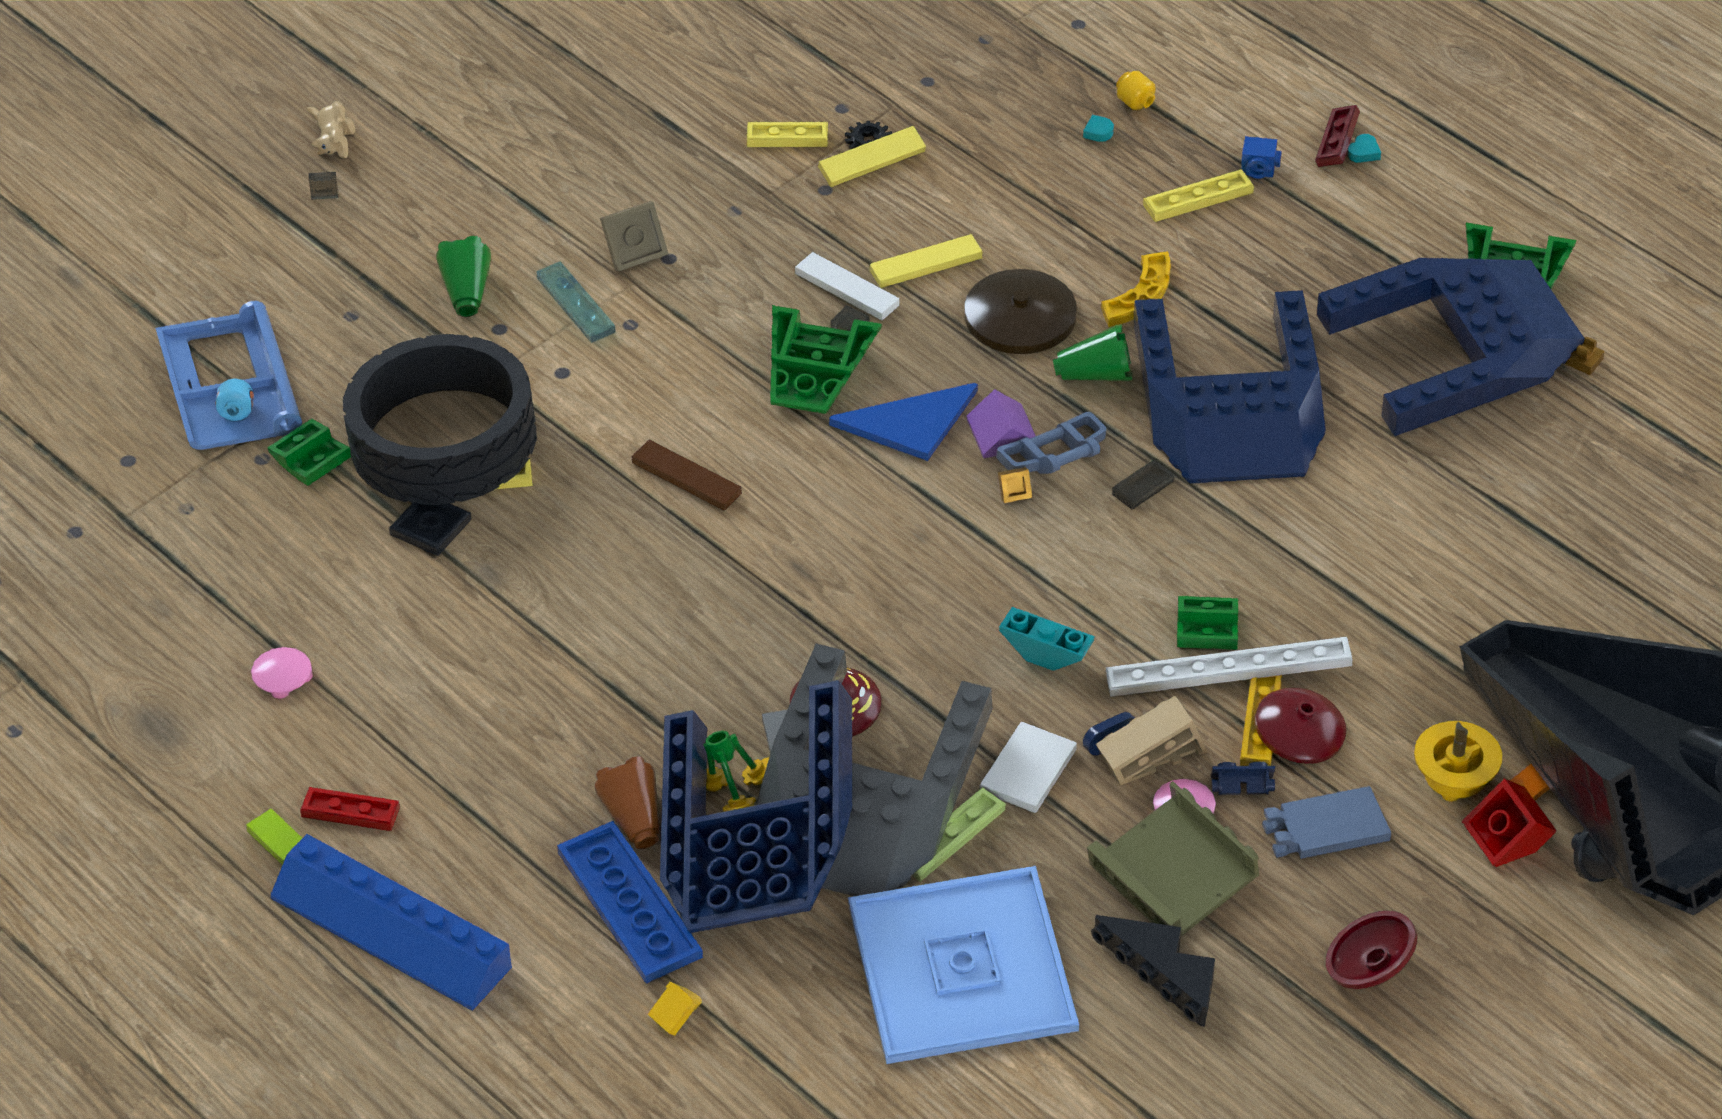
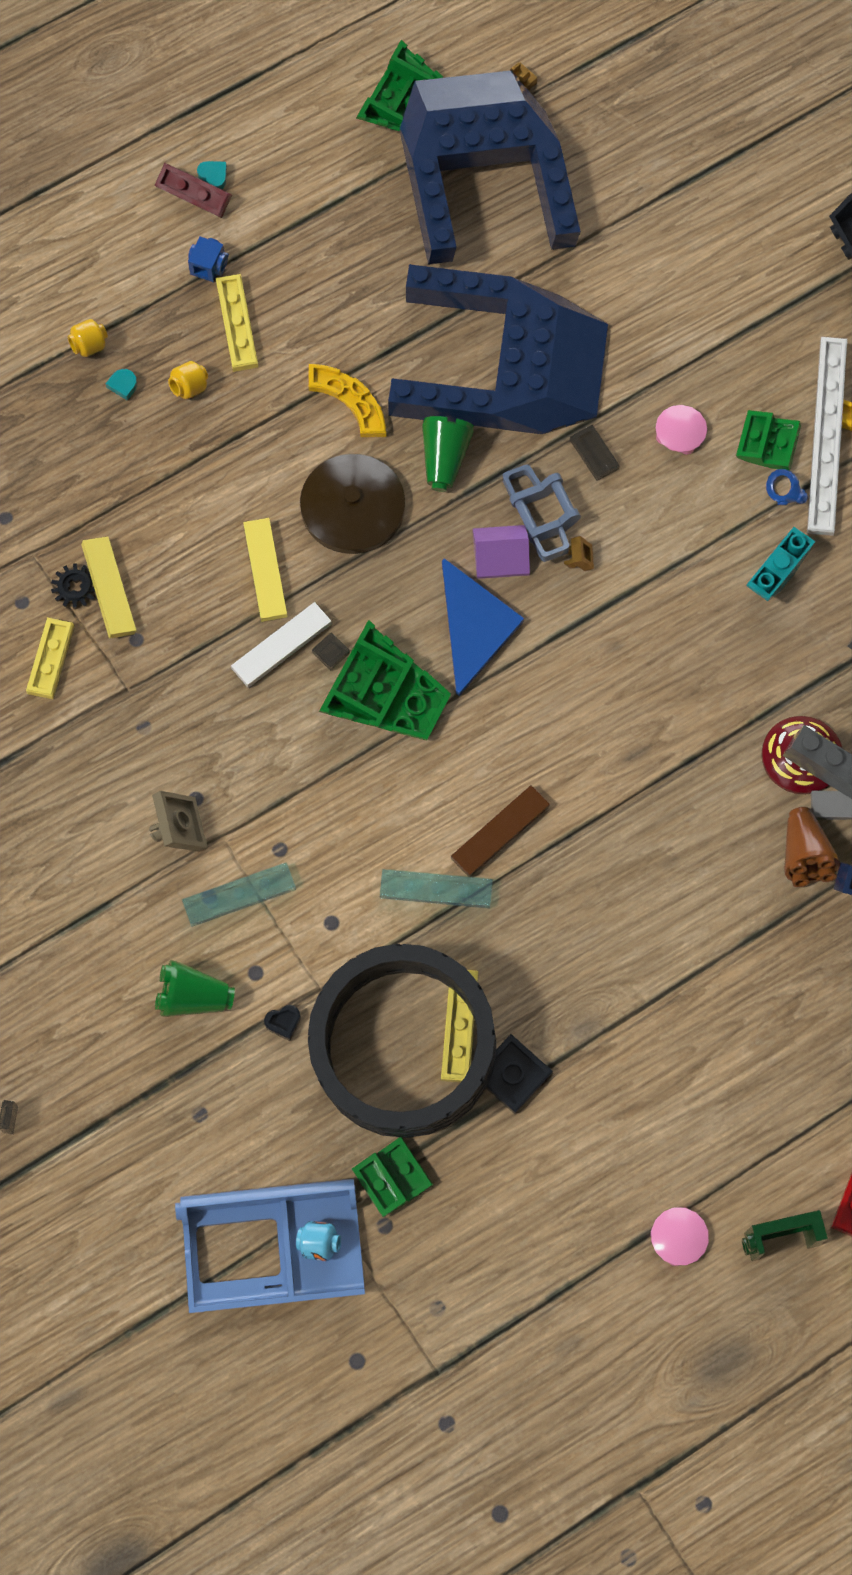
camera: 80 degrees left, 25 degrees up
none -> yellow head [168,361,208,399]
none -> clear light blue tile [380,869,493,909]
none -> bright pink dish [655,405,707,454]
none -> dark green panel [742,1210,828,1261]
none -> blue piece [766,469,808,505]
none -> dark orange cone [784,807,840,887]

